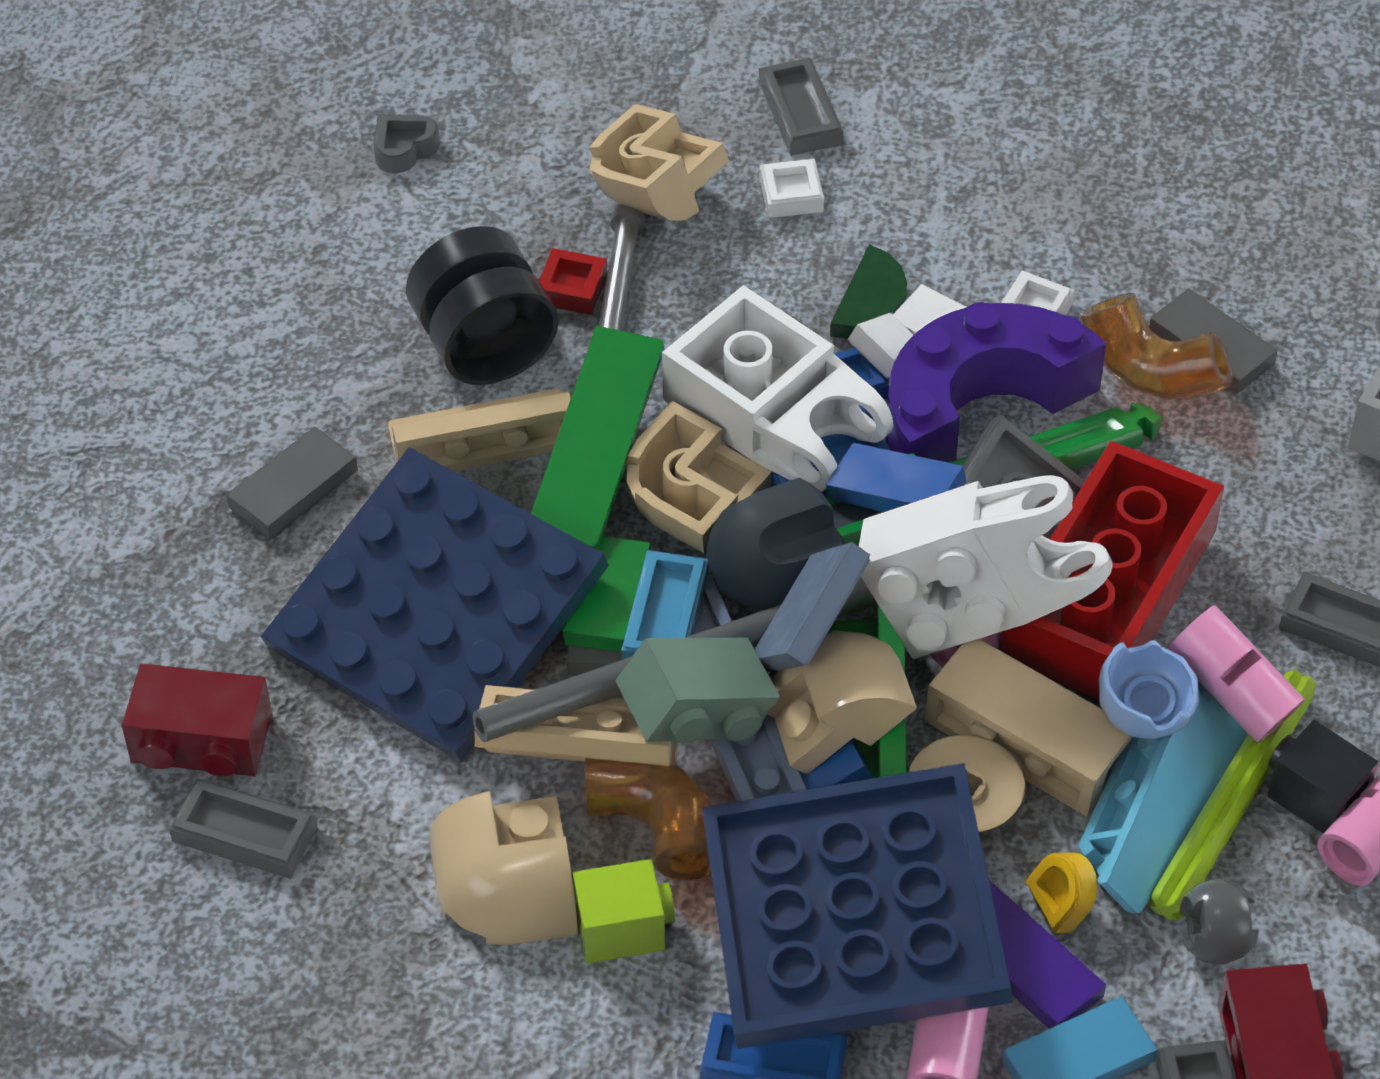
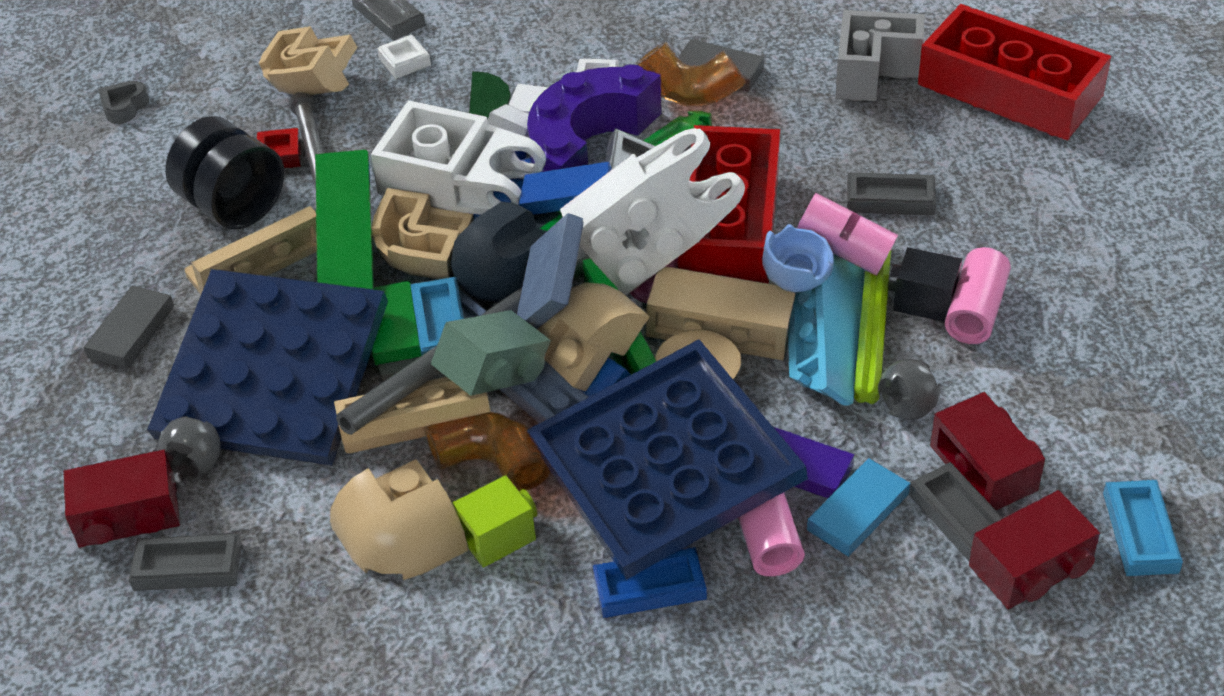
camera: 20 degrees left, 5 degrees down
yellow tile [1025,852,1098,934] -> none
none -> dark grey piece [157,416,221,478]

